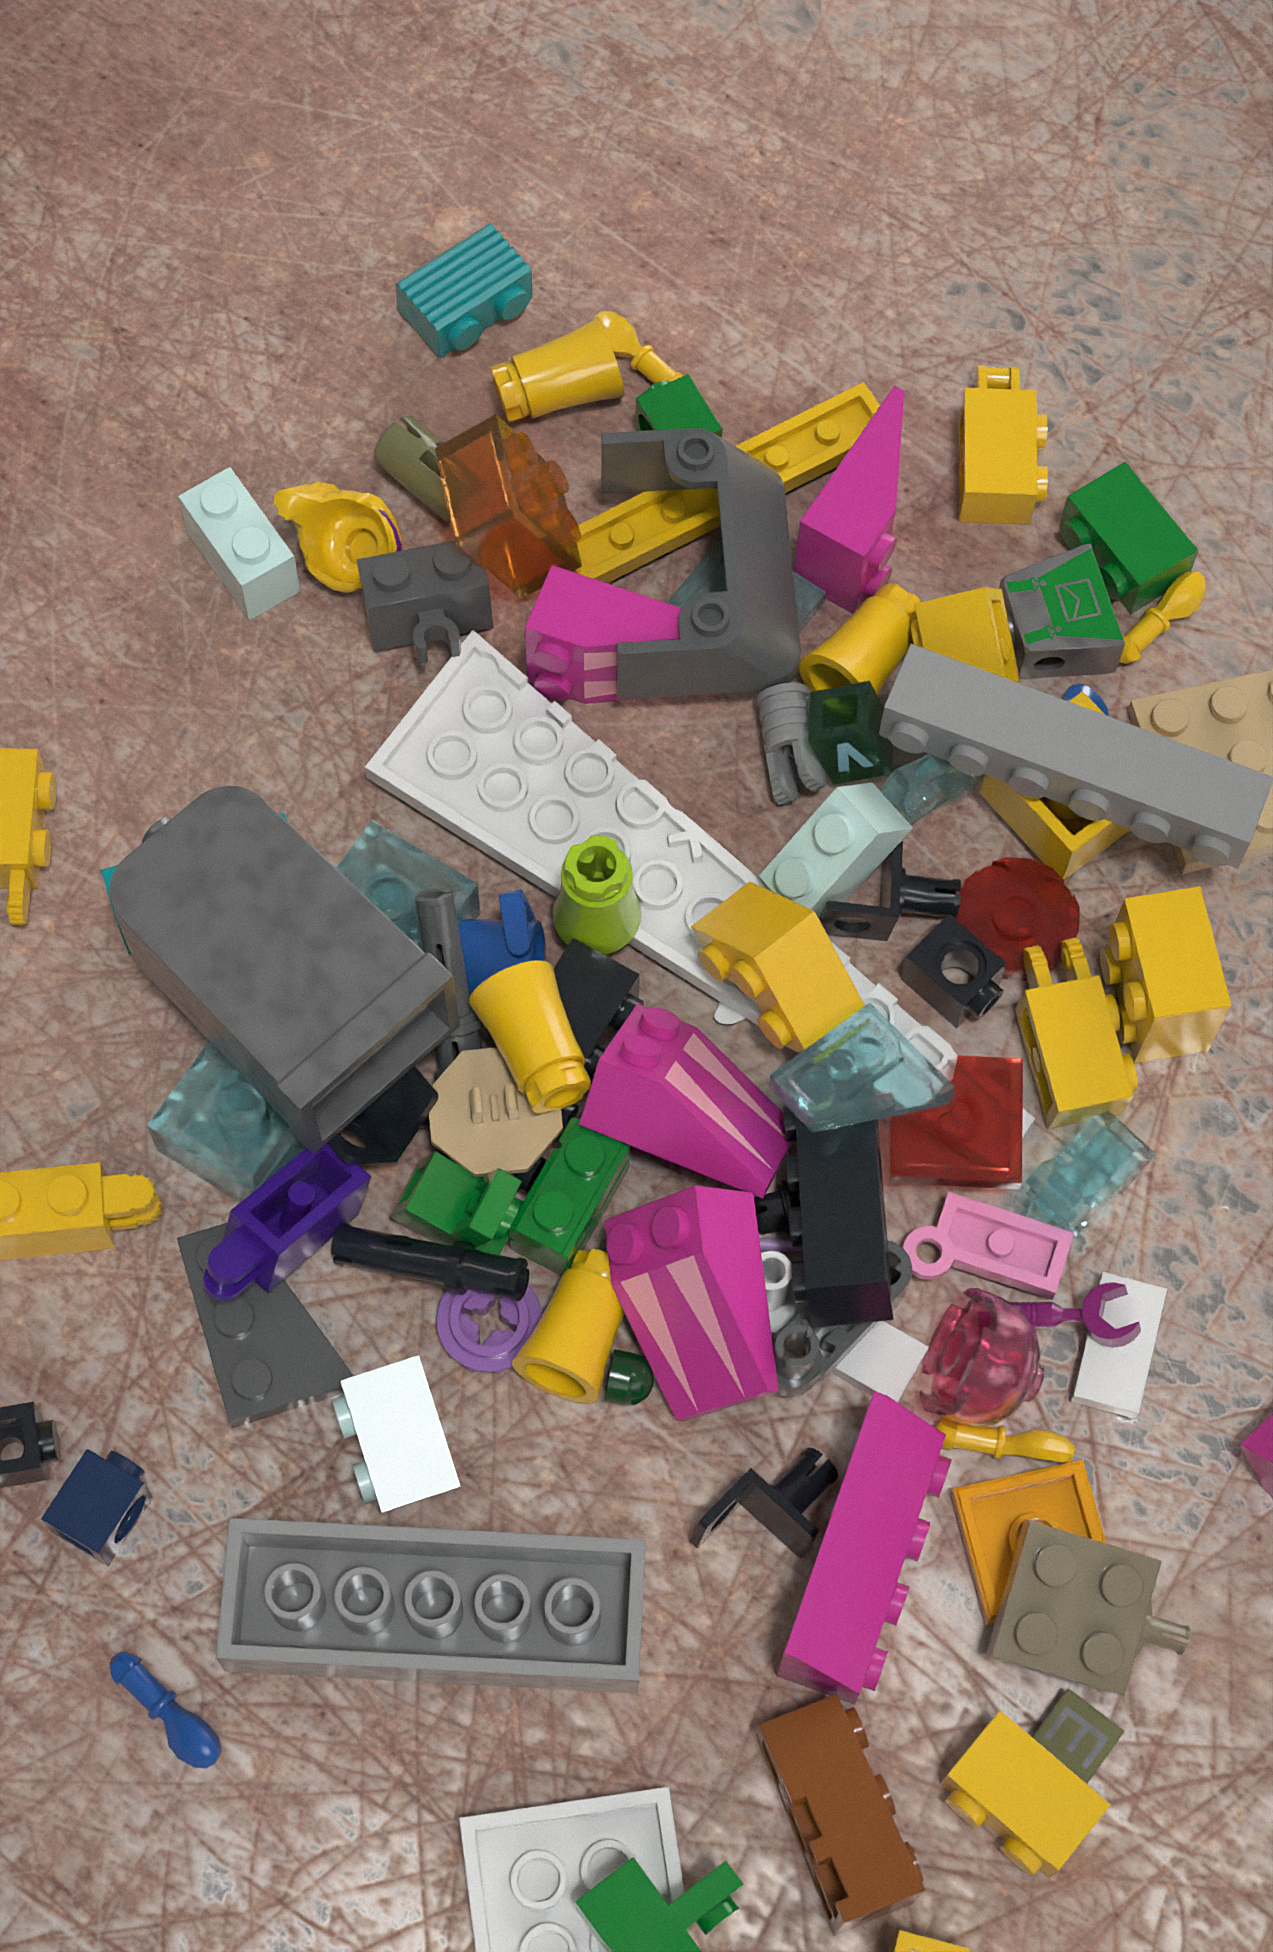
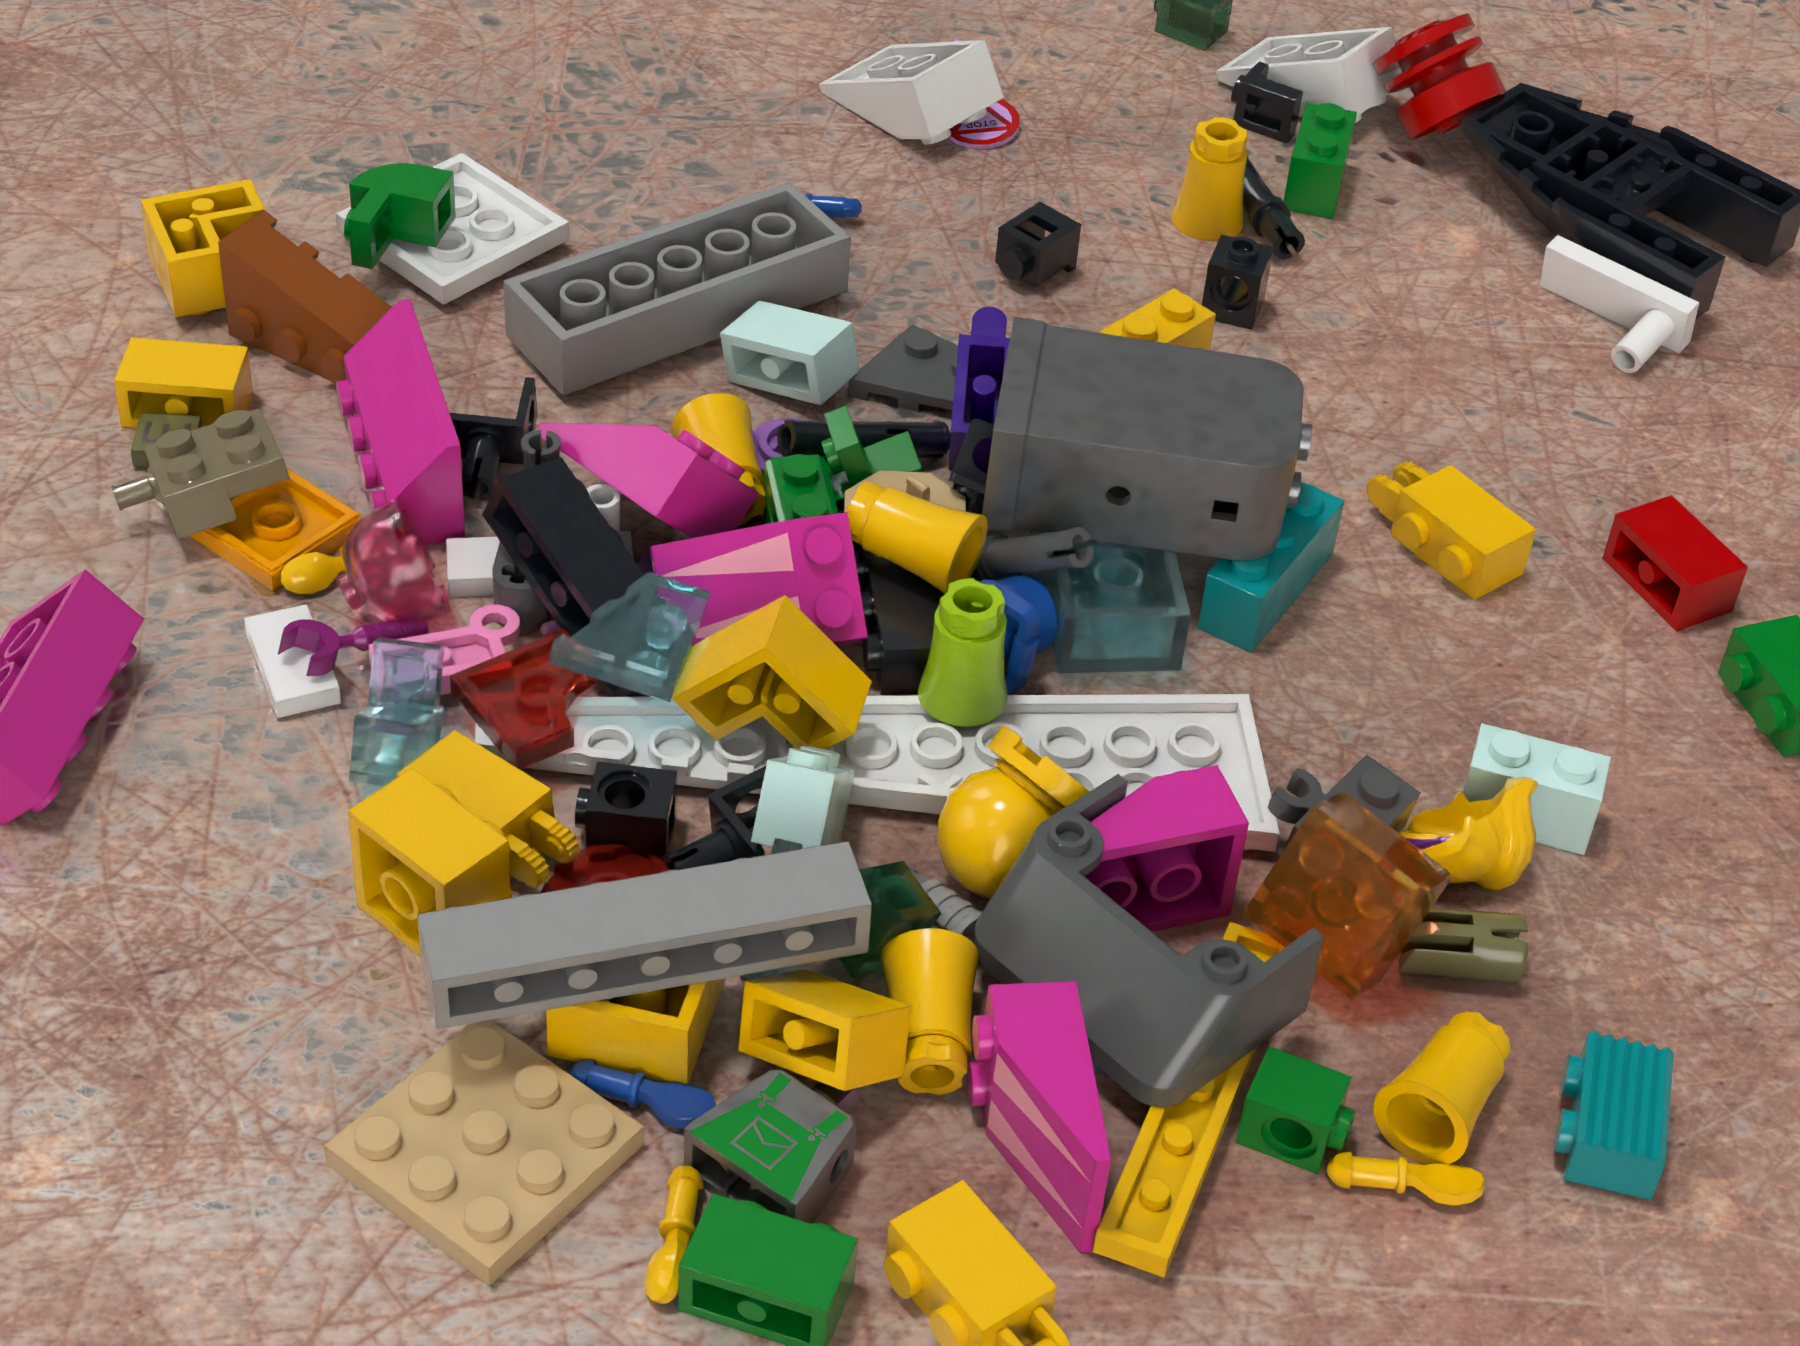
camera: 140 degrees right, 25 degrees down
dark blue brick [41,1449,153,1567] -> none
none -> yellow tile [937,725,1090,899]

